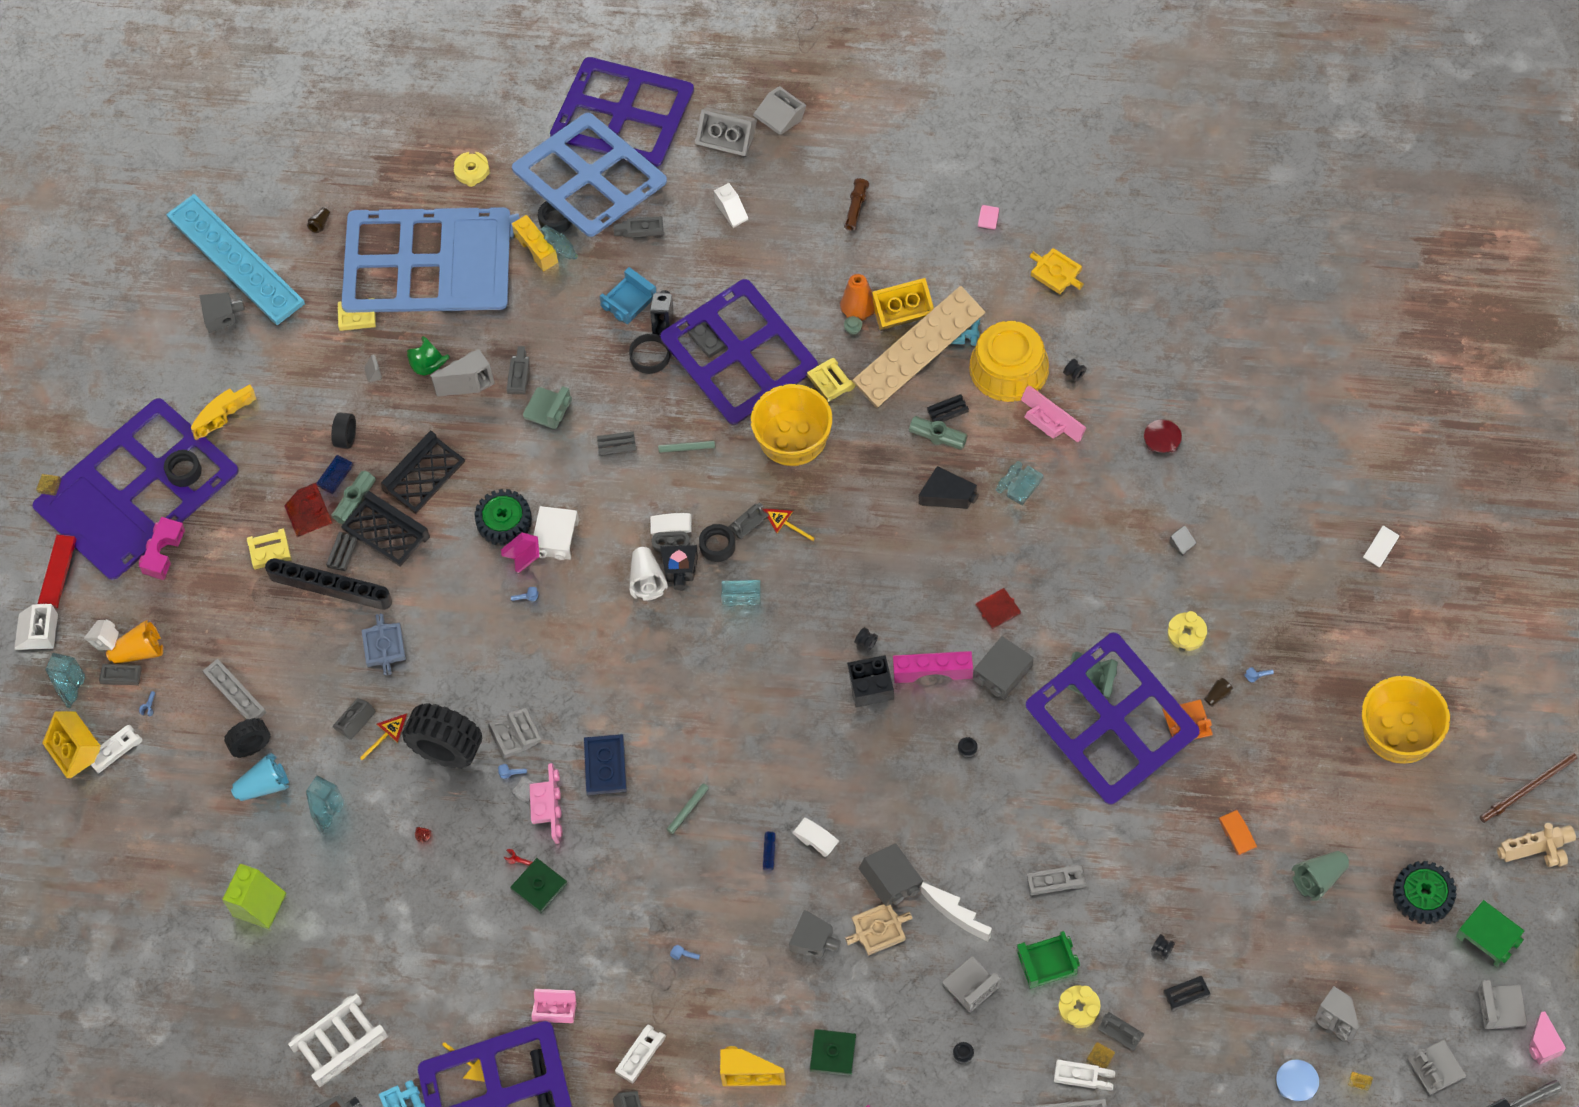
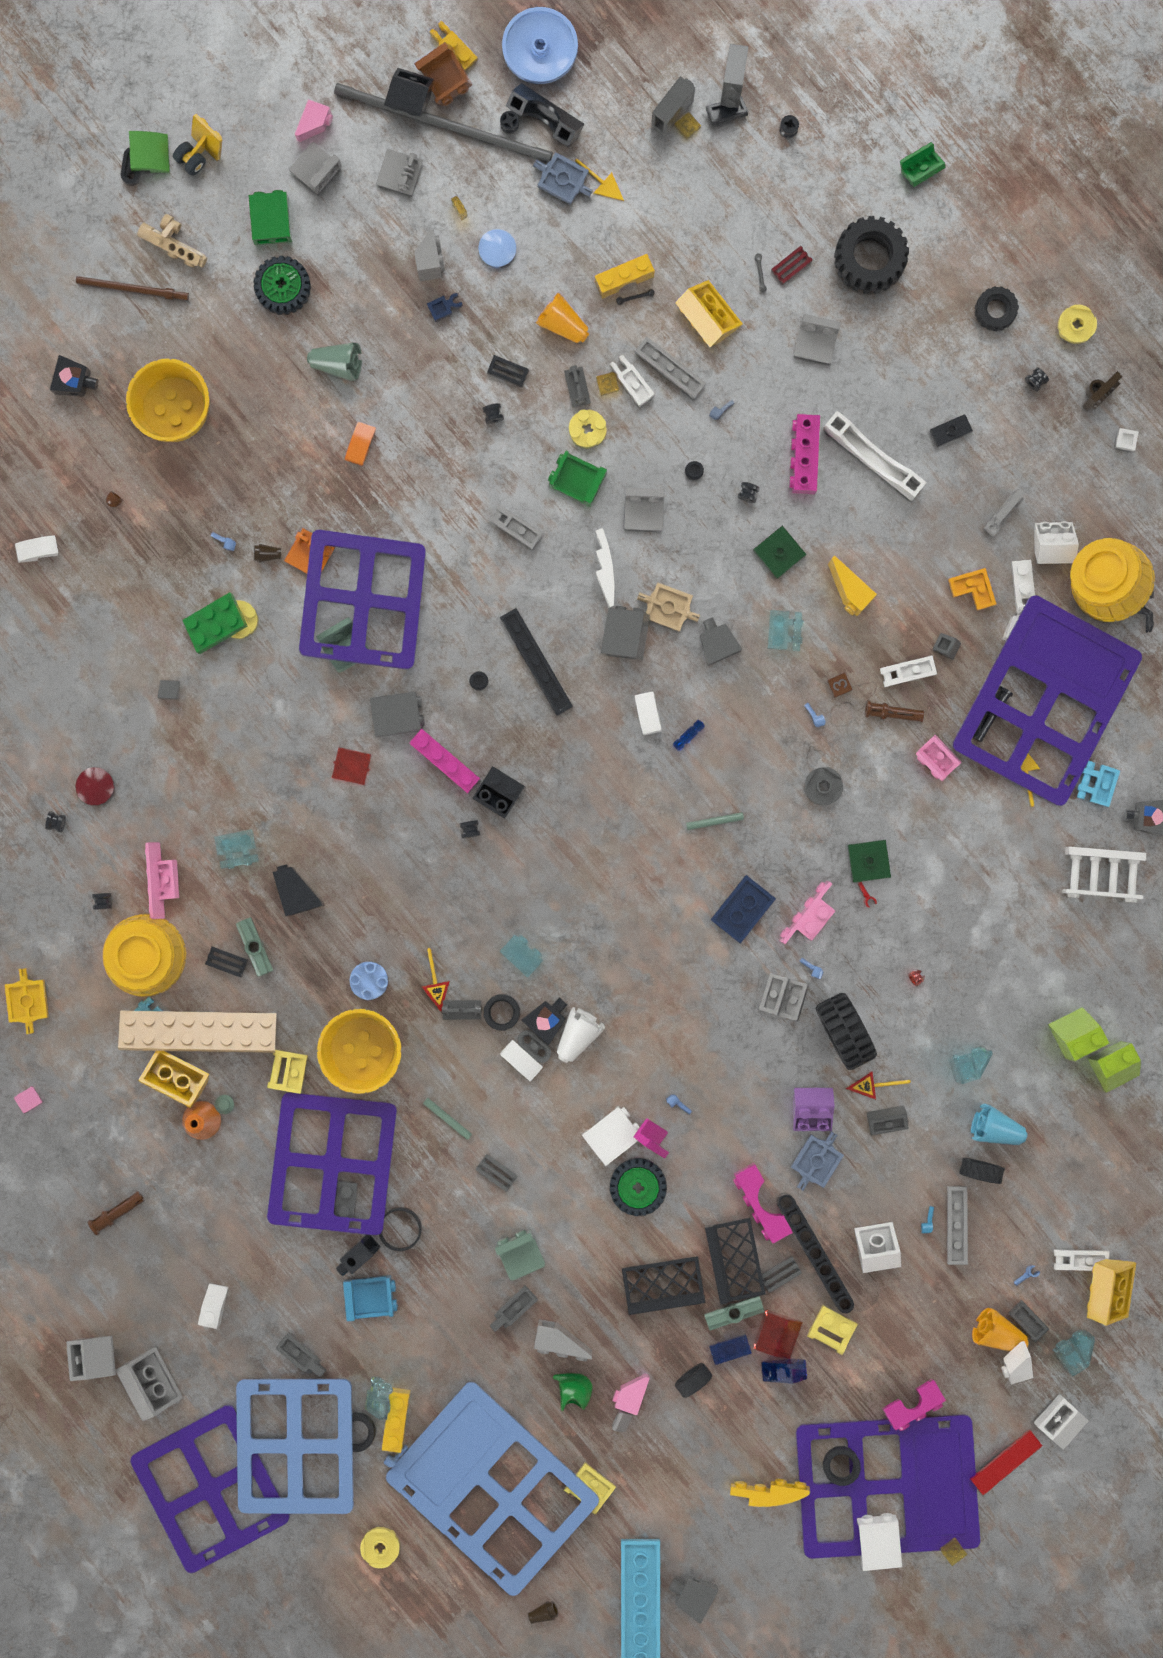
camera: 140 degrees left, 25 degrees up
none -> black wheel [45,811,66,833]
none -> black torso [50,355,99,397]
none -> reddish brown hinge [106,491,123,507]
none -> green plate [182,592,248,654]
none -> light blue dish [350,962,388,1000]
none -> dark blue plate [427,293,463,322]
none -> black tile [500,608,573,716]
none -> light orange cone [535,292,589,343]
none -> bright pink slope [612,1373,650,1415]
none -> dark pink arch [733,1163,793,1244]
none -> black wheel [737,482,760,503]
none -> clear blue slope [761,1359,807,1384]
none -> clear light blue plate [767,610,804,651]
none -> medium lavender slope [793,1088,835,1131]
none -> dark grey plate [804,767,843,805]
none -> reddish brown tile [827,673,853,698]
none -> white slope [854,1222,901,1273]
none -> white panel [857,1513,902,1571]
none -> reddish brown pin [865,700,924,722]
none -> dark azure hand [921,1206,934,1233]
none -> lime slope [1088,1041,1141,1093]

